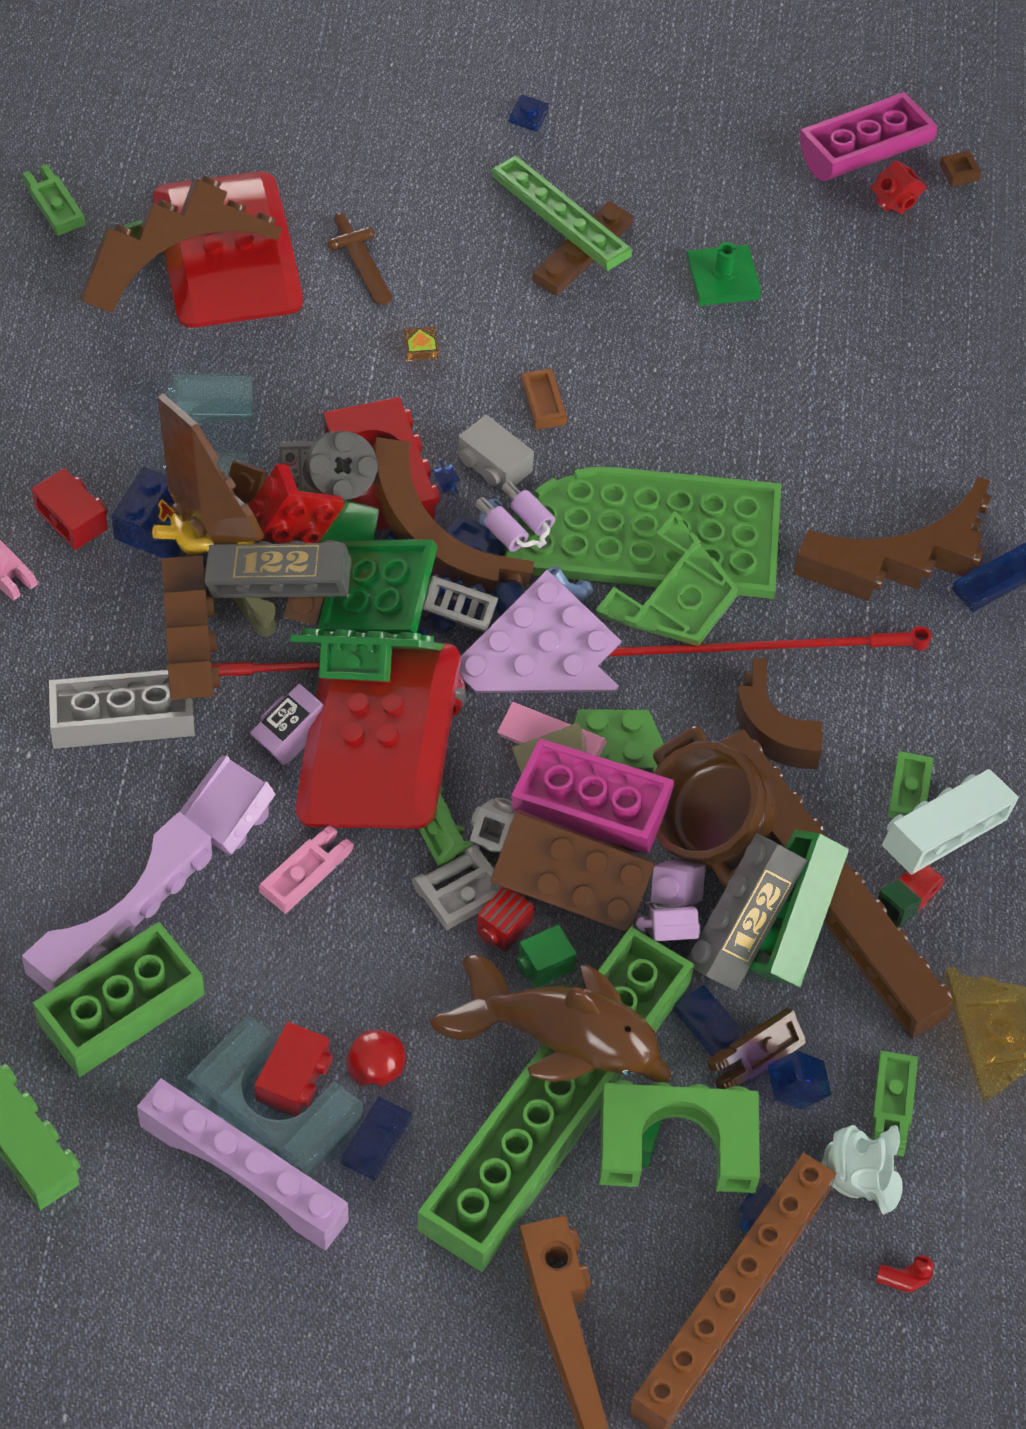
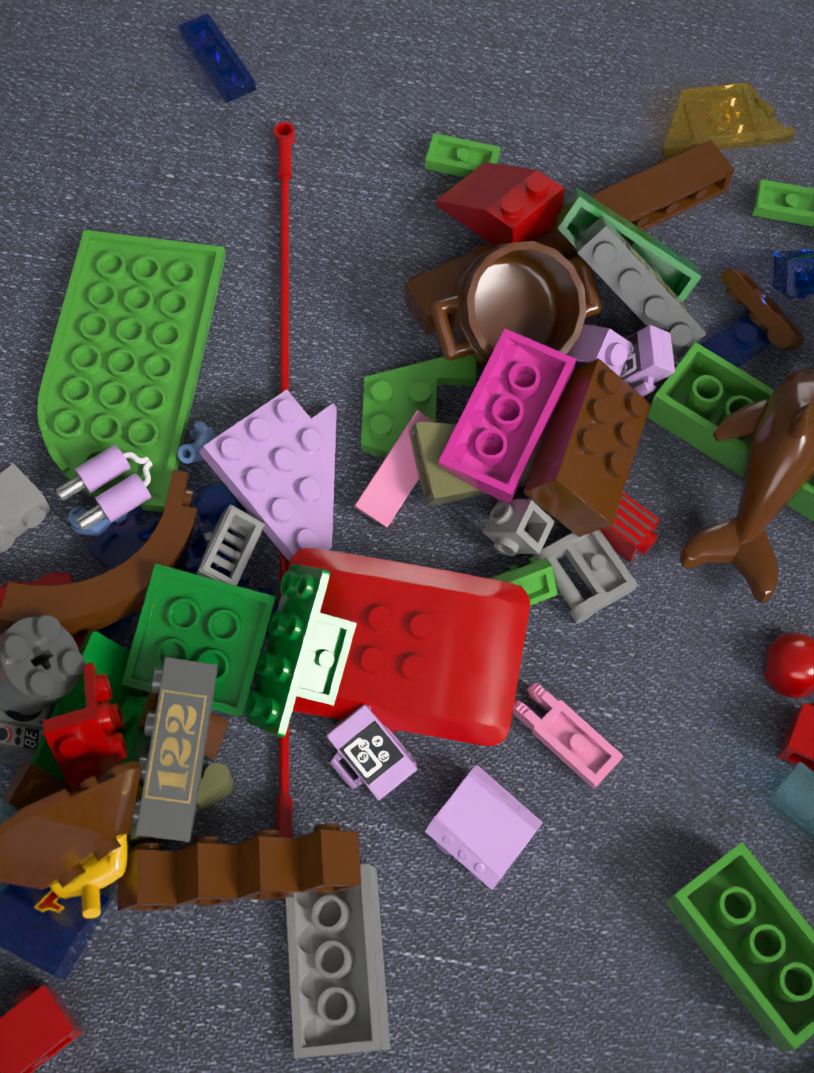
camera: 85 degrees left, 10 degrees up
lavender arch [22,812,213,992] -> none
clear blue plate [432,458,460,494] -> none
green brick [516,924,577,988] -> none
bright green wing [596,511,739,646] -> none
reddish brown arch [735,657,822,770] -> none
reddish brown arch [793,476,992,601] -> none
leg [878,865,945,927] -> none
light aqua brick [882,769,1019,875] -> none
none -> red slope [435,162,564,247]

